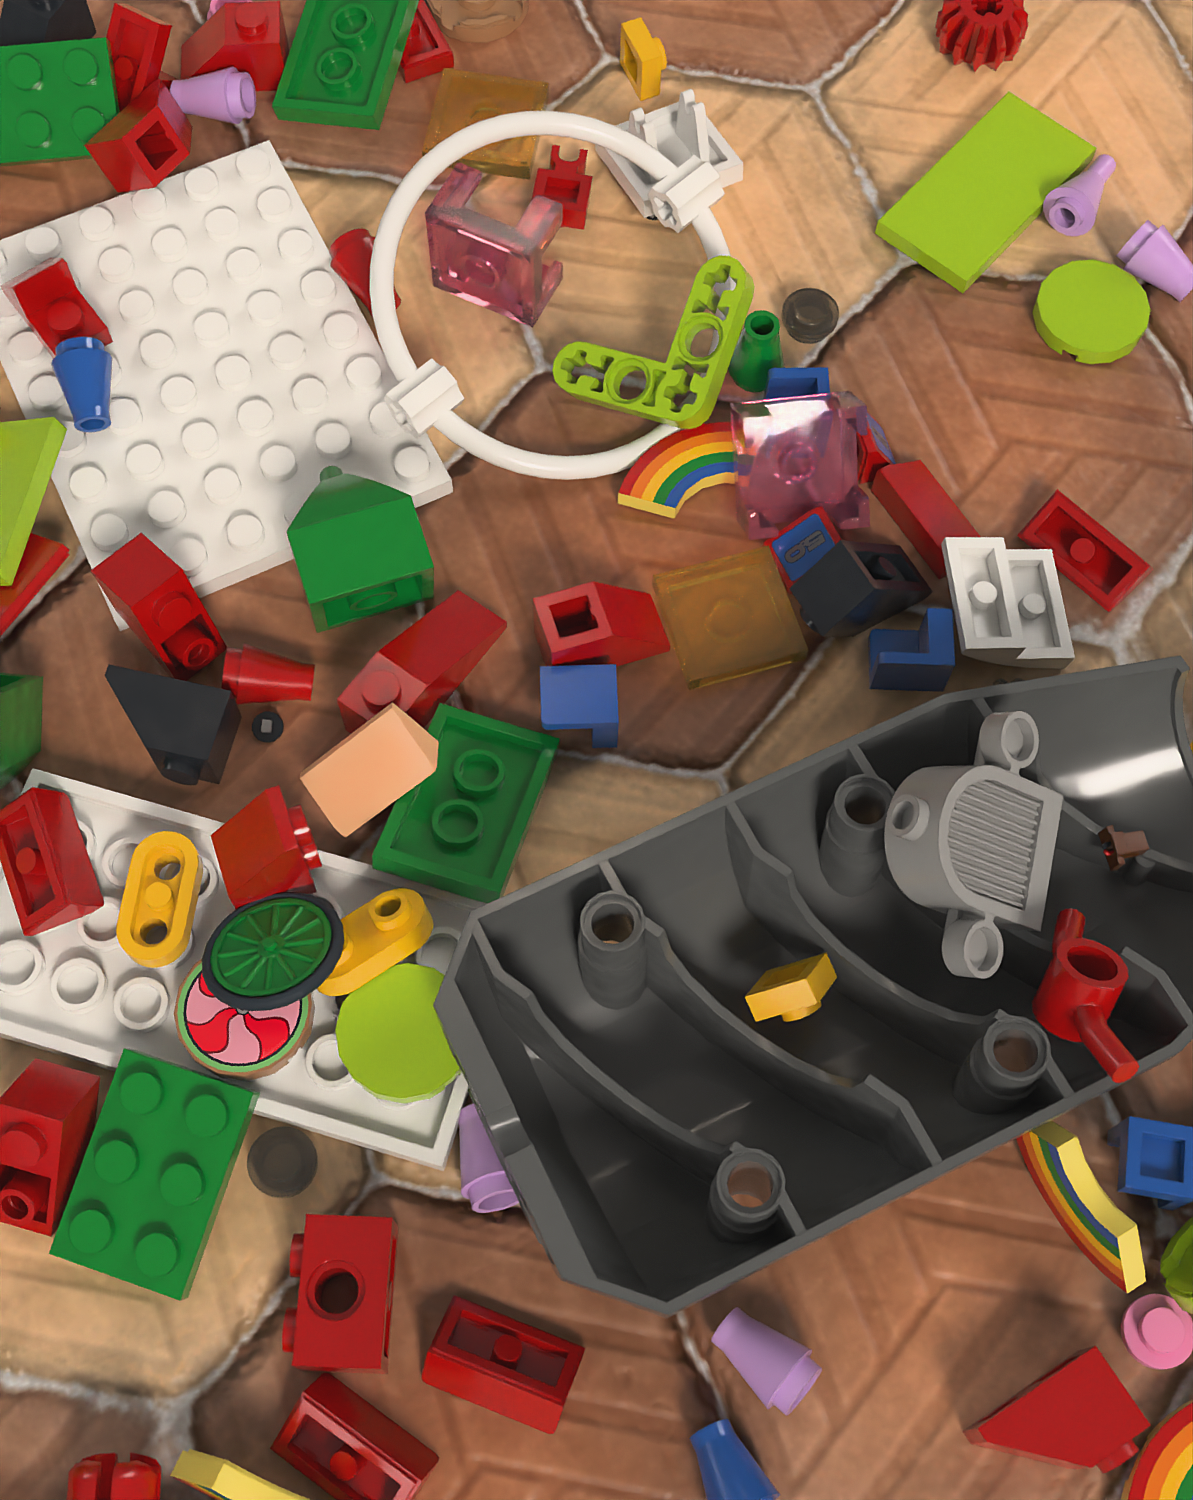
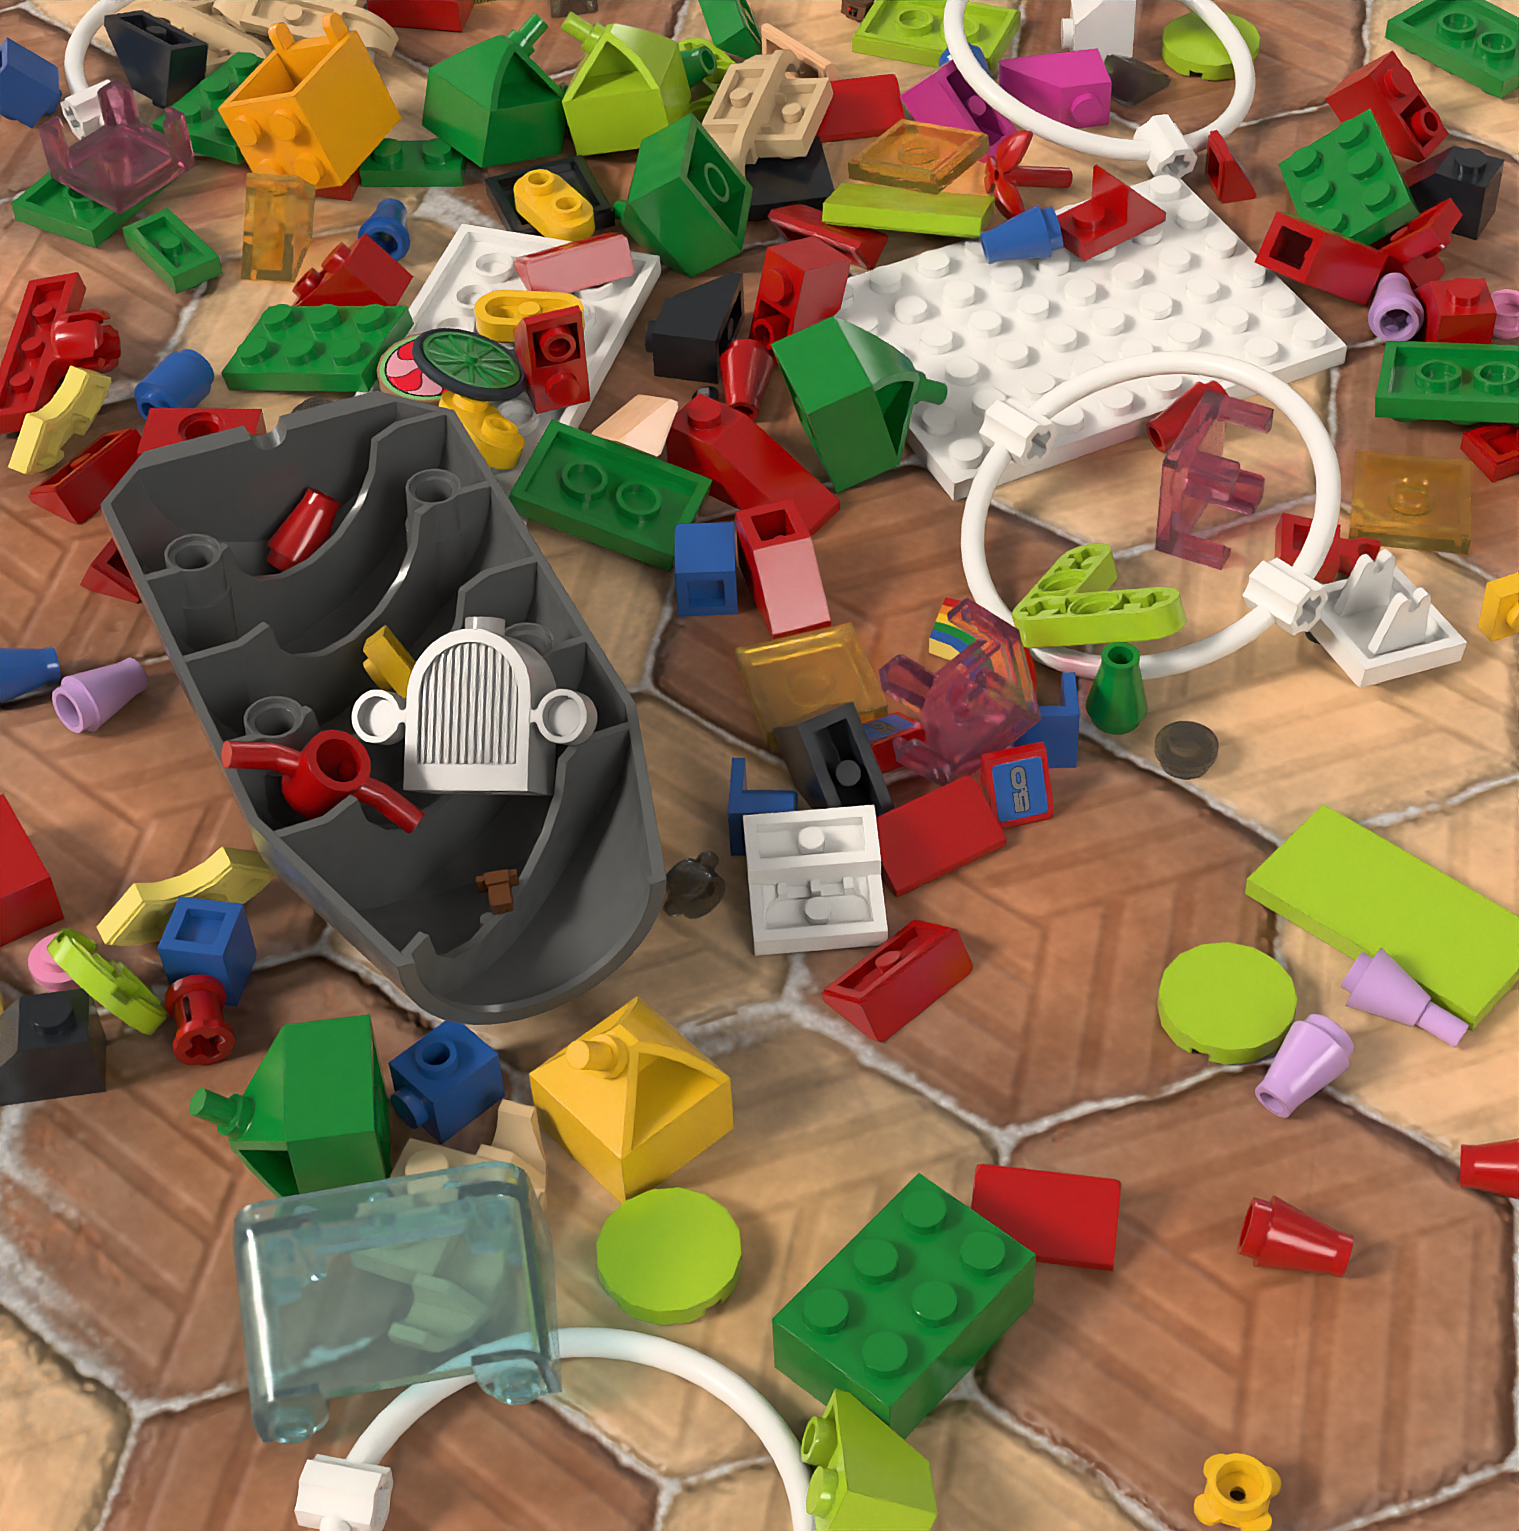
camera: 95 degrees right, 20 degrees down
none -> blue brick [134,349,214,420]
none -> red cone [266,487,341,572]

